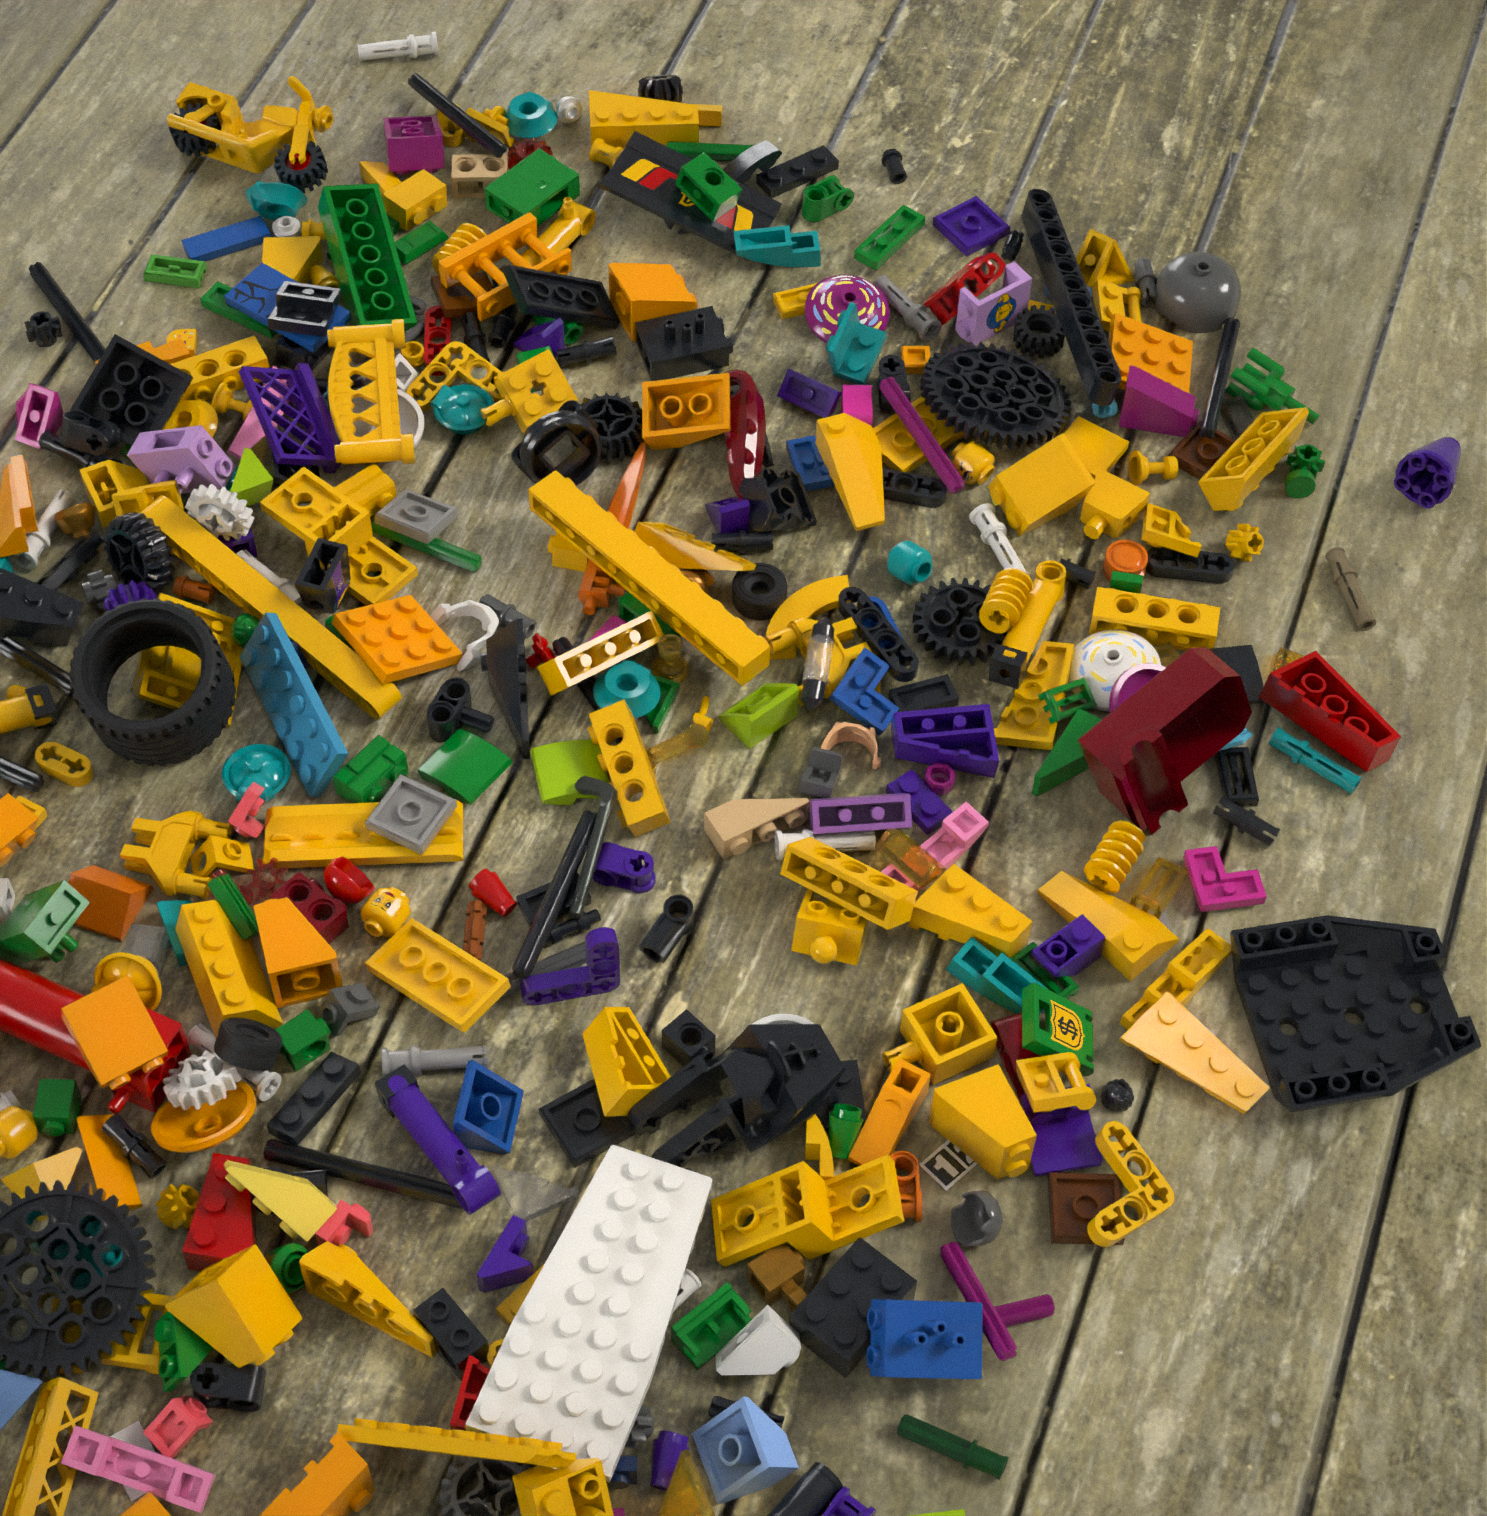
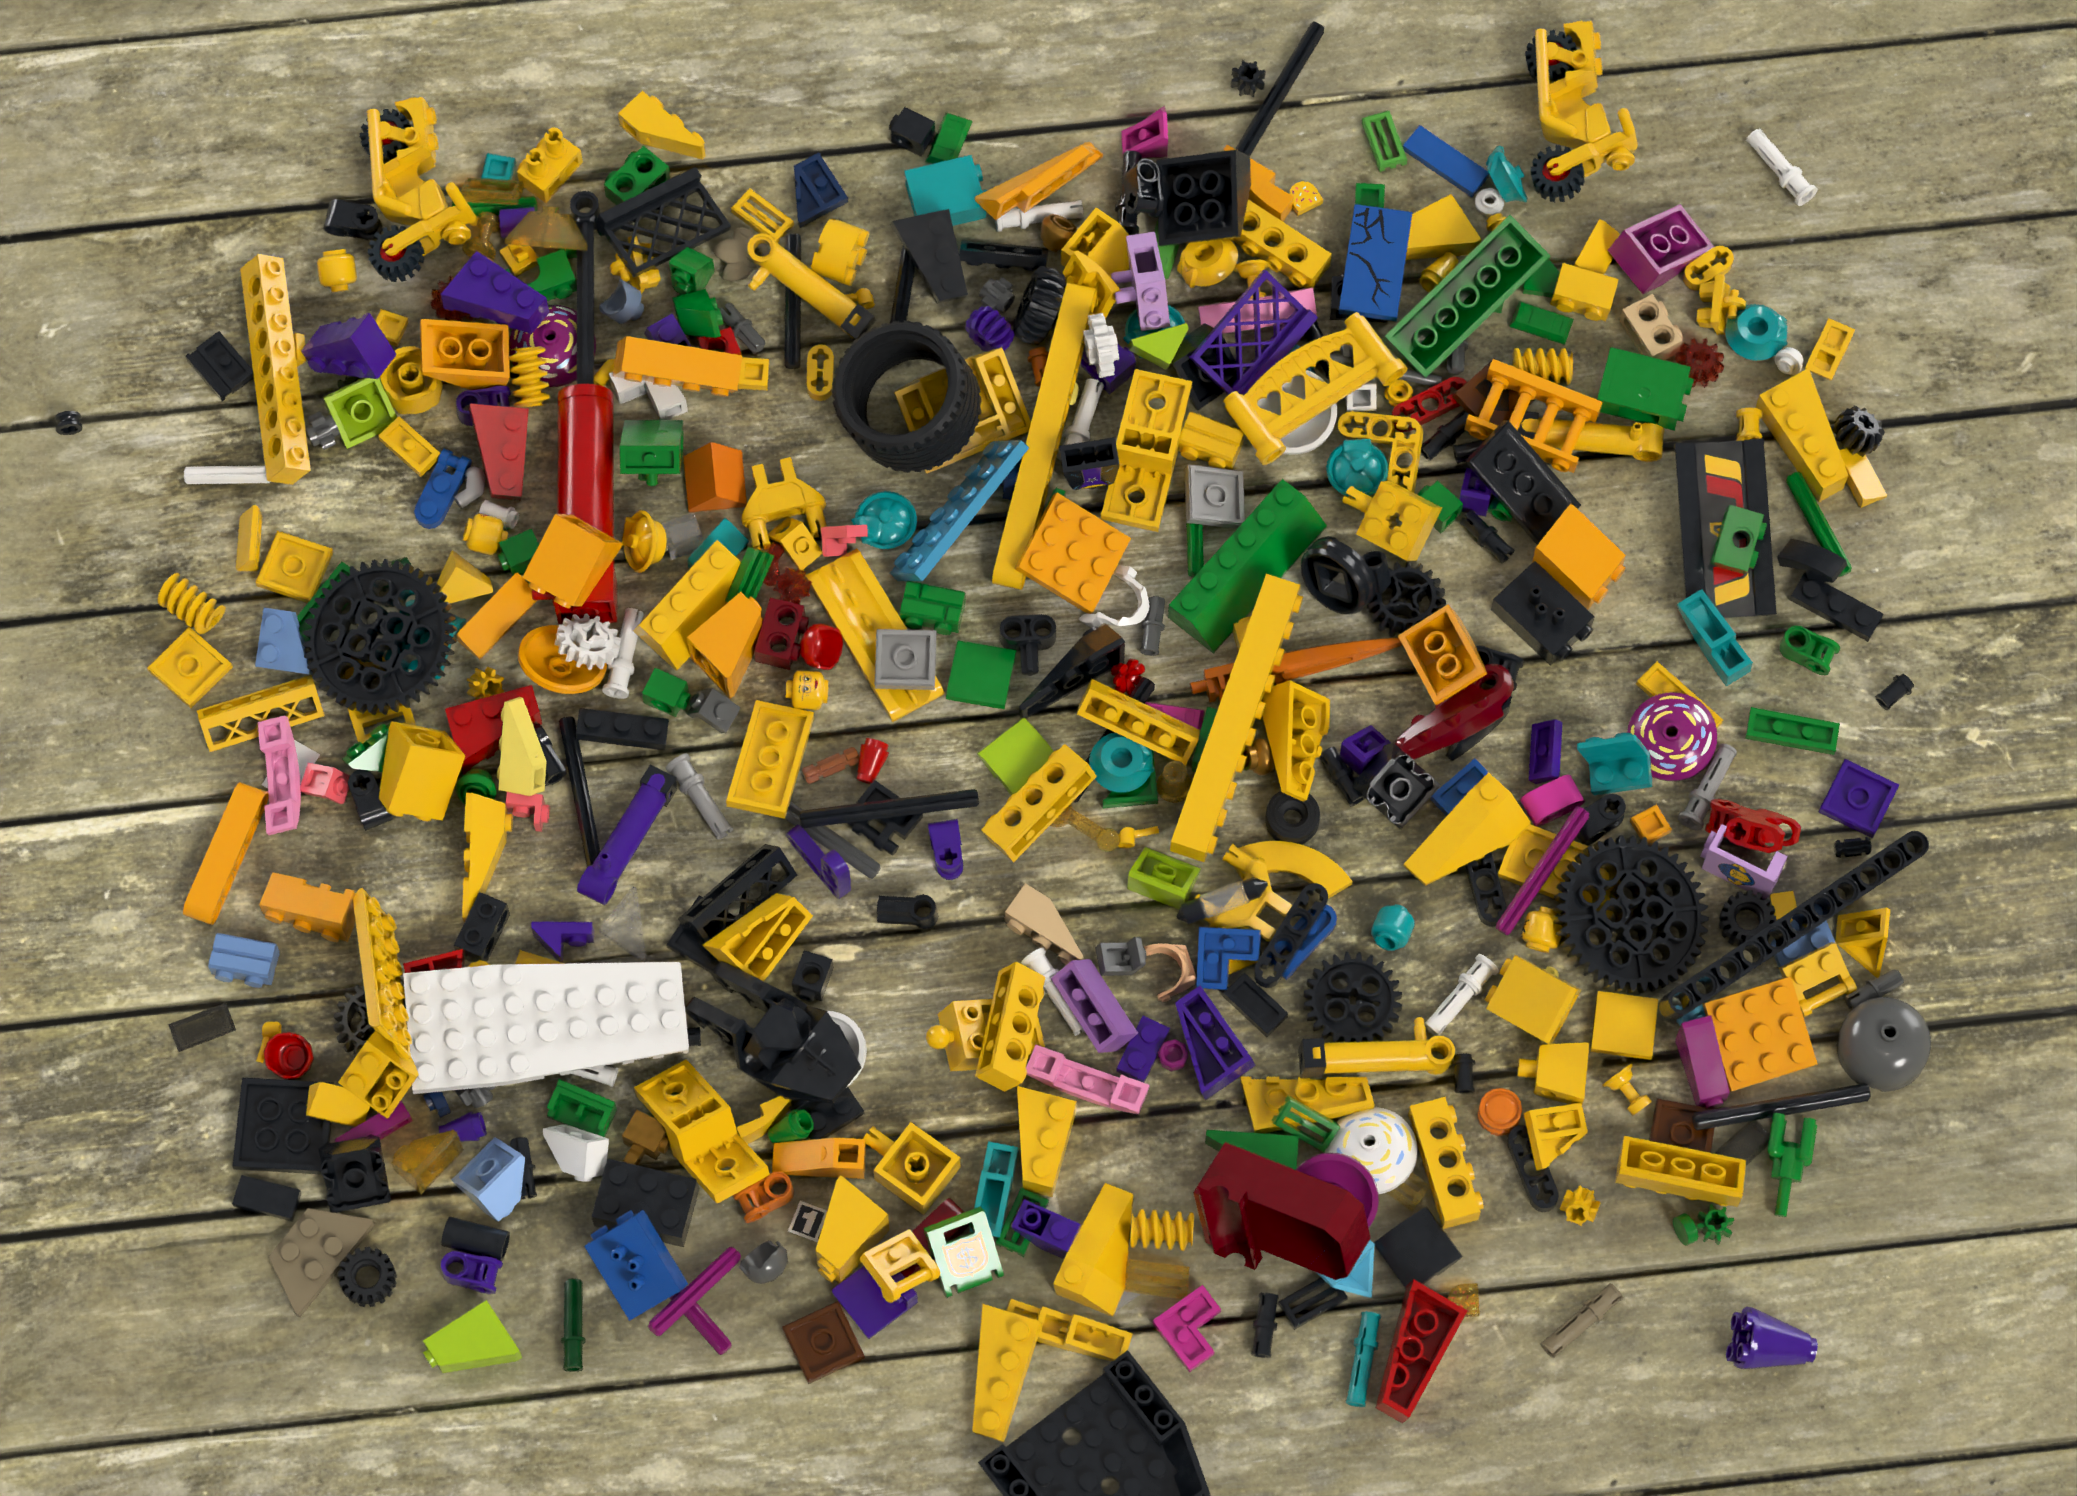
camera: 65 degrees right, 15 degrees up
black pin [101,1113,167,1179] -> none
black tyre [214,1018,282,1071] -> none
green piece [230,613,260,648] -> none
black slope [268,281,341,337] -> none
black axle [408,73,507,158] -> none
blue slope [453,1060,524,1154] -> none
pearl dark grey piece [569,776,618,919] -> none
clear yellow slope [875,828,947,887] -> none
yellow piece [979,568,1033,634] -> none
yellow beam [1087,1121,1175,1247] -> none
black piece [1100,1078,1134,1112] -> none
green tile [1109,571,1143,593] -> none
none -> black fence [678,844,798,950]
none -> green slope [1168,479,1327,654]
none -> yellow slope [1805,318,1855,381]

